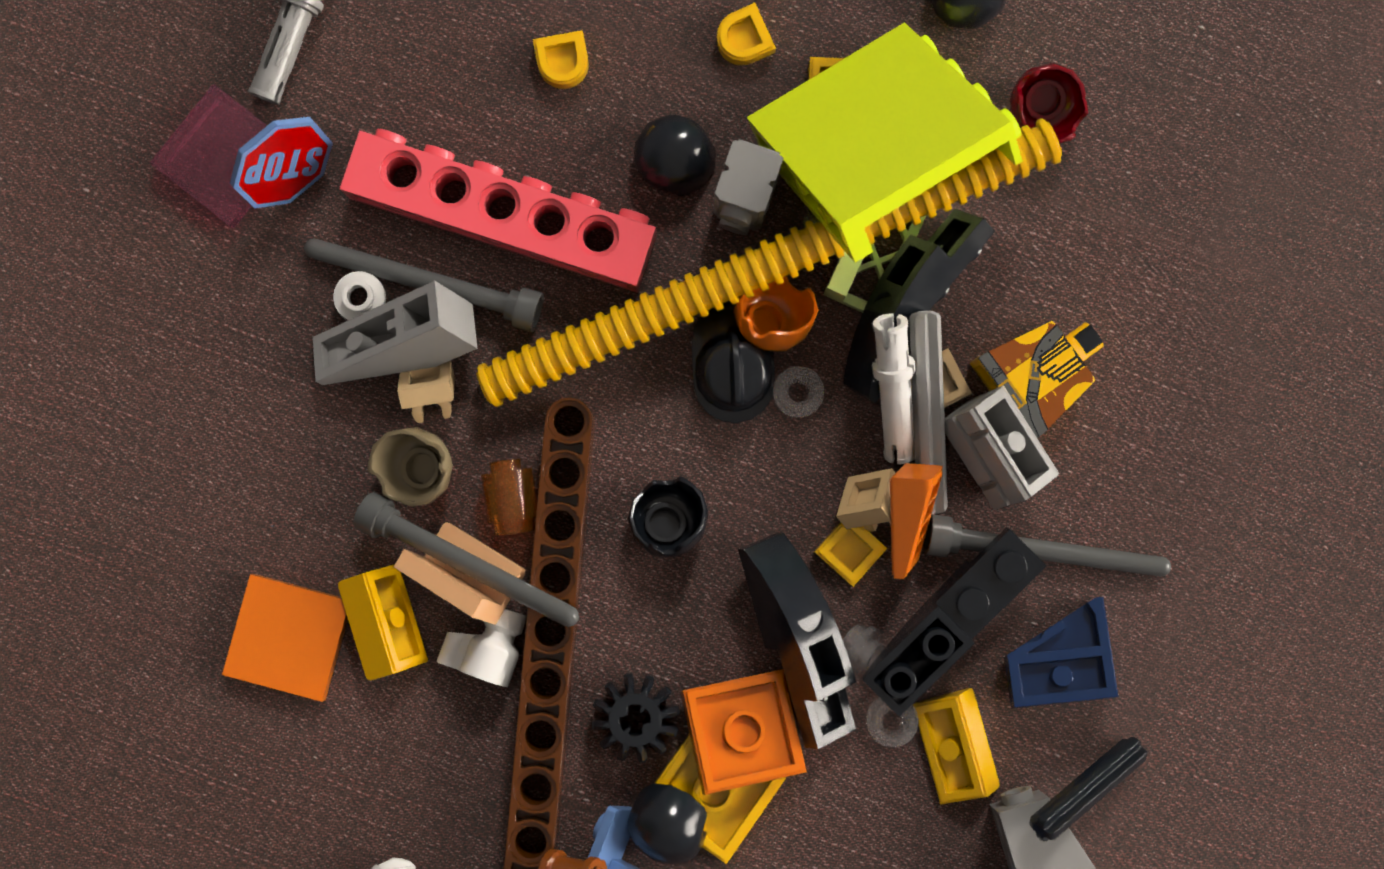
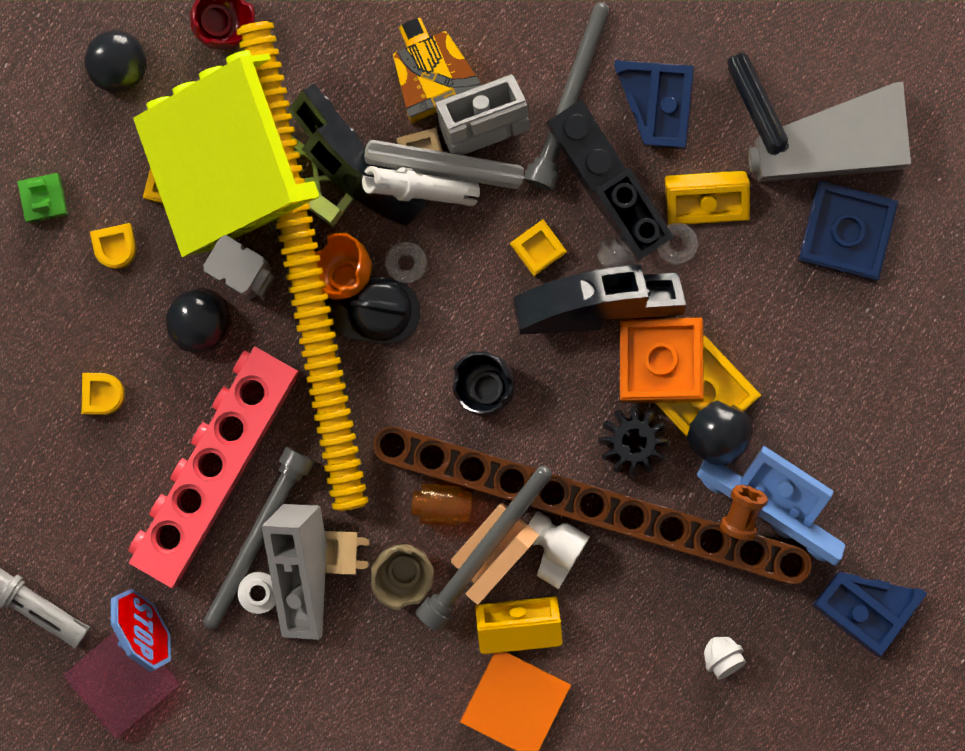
camera: 75 degrees left, 0 degrees up
tan tile [836,468,895,532] -> none
orange slope [890,463,943,579] -> none

